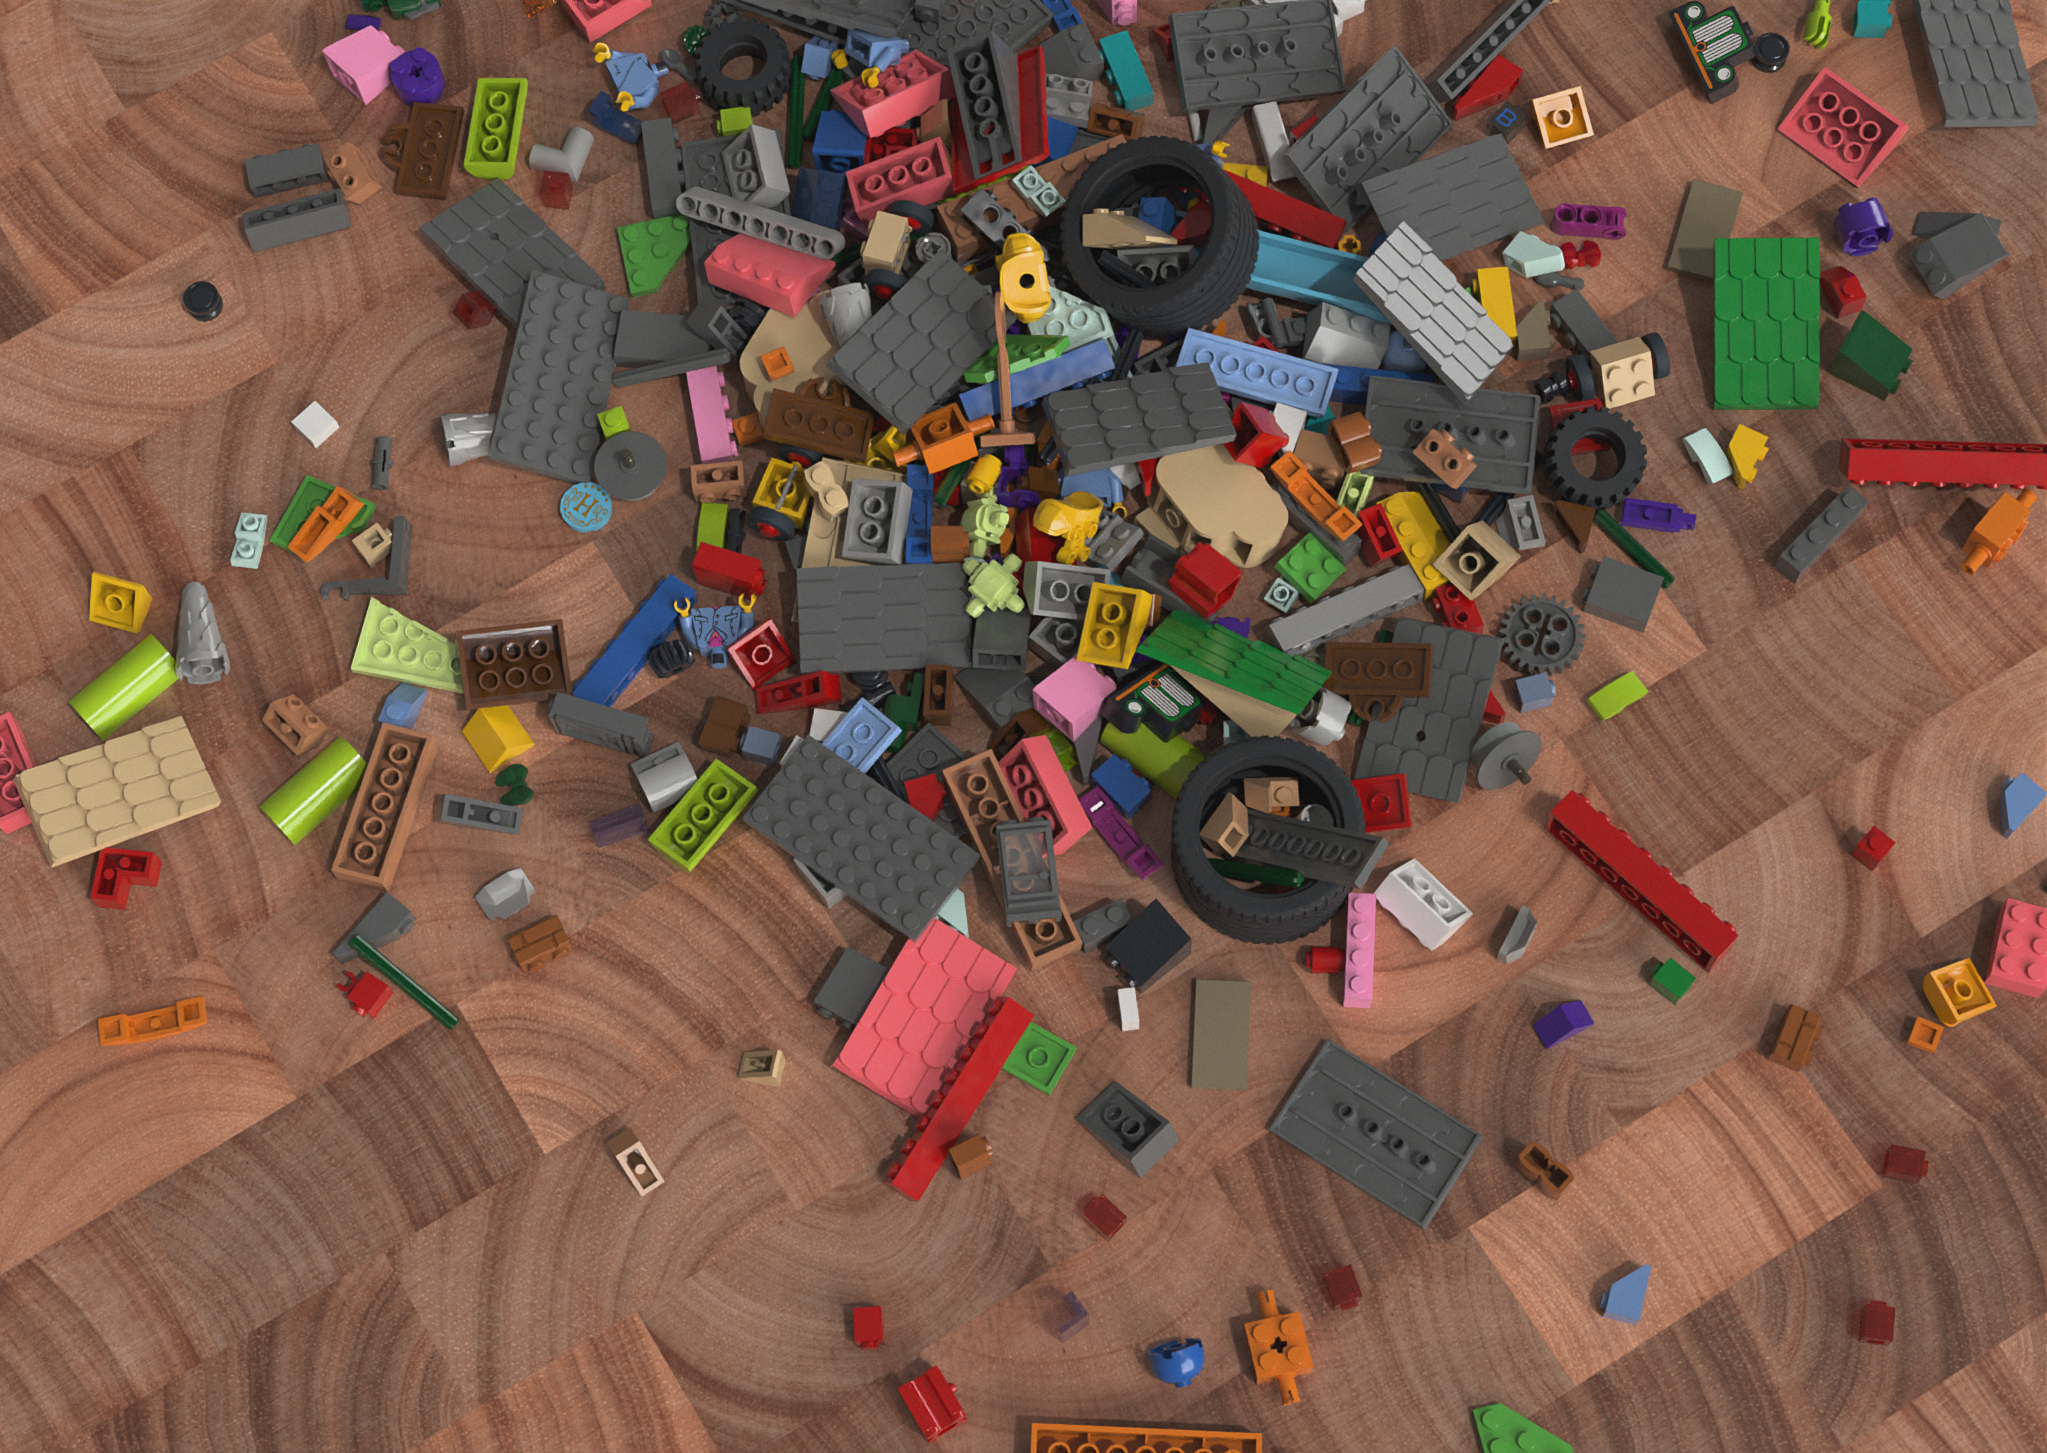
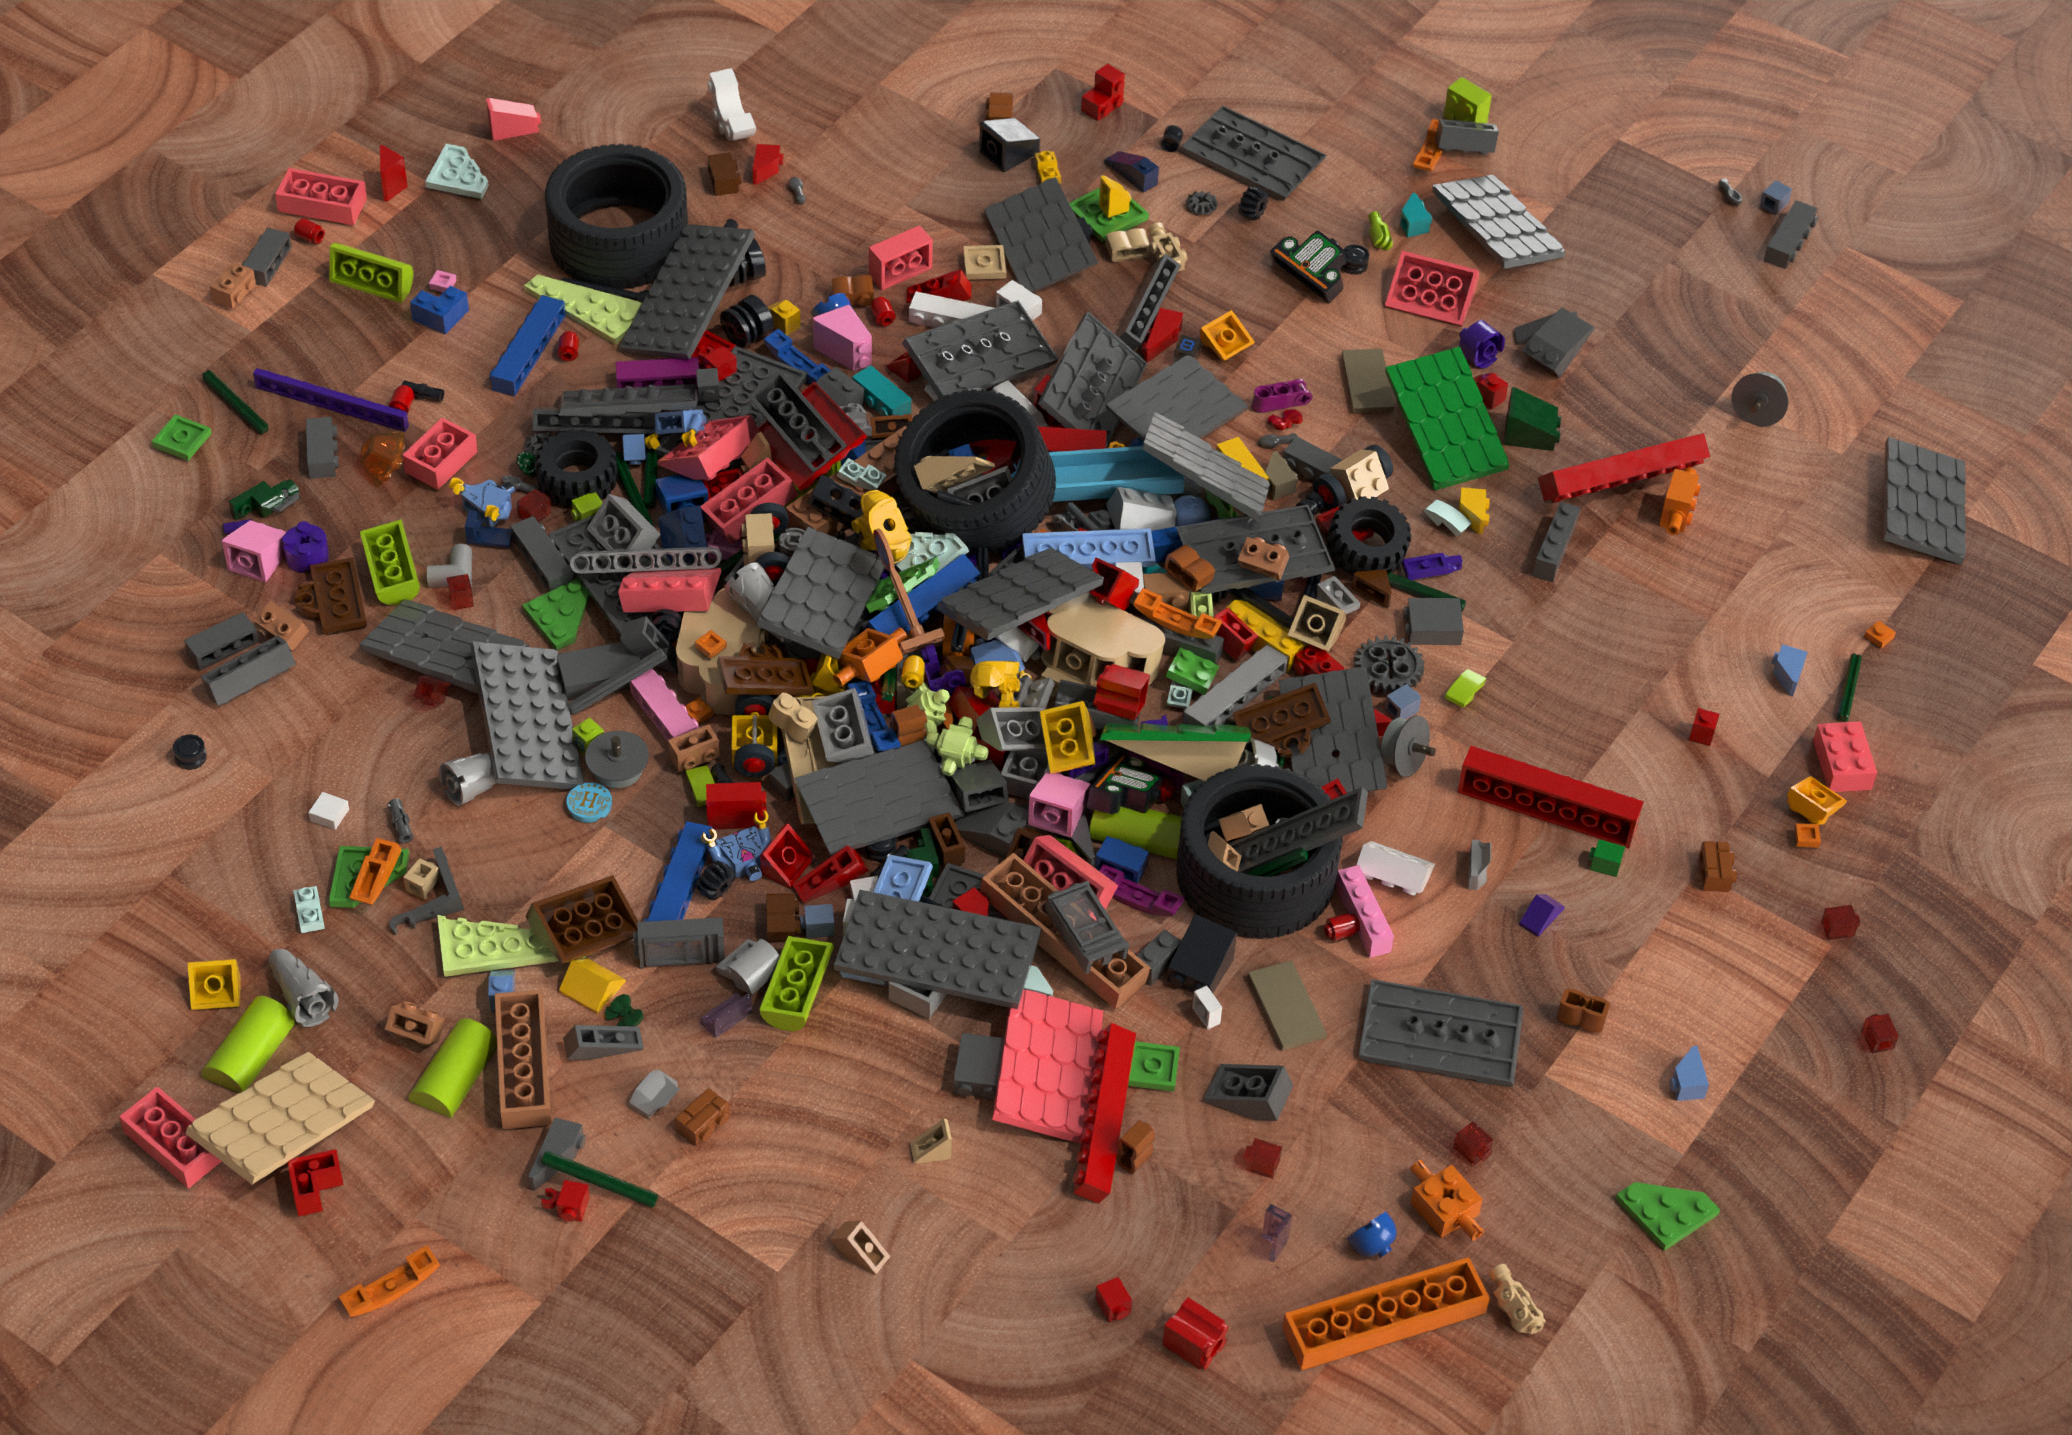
camera: 30 degrees left, 20 degrees down
light aqua slope [1503,231,1565,278] -> none

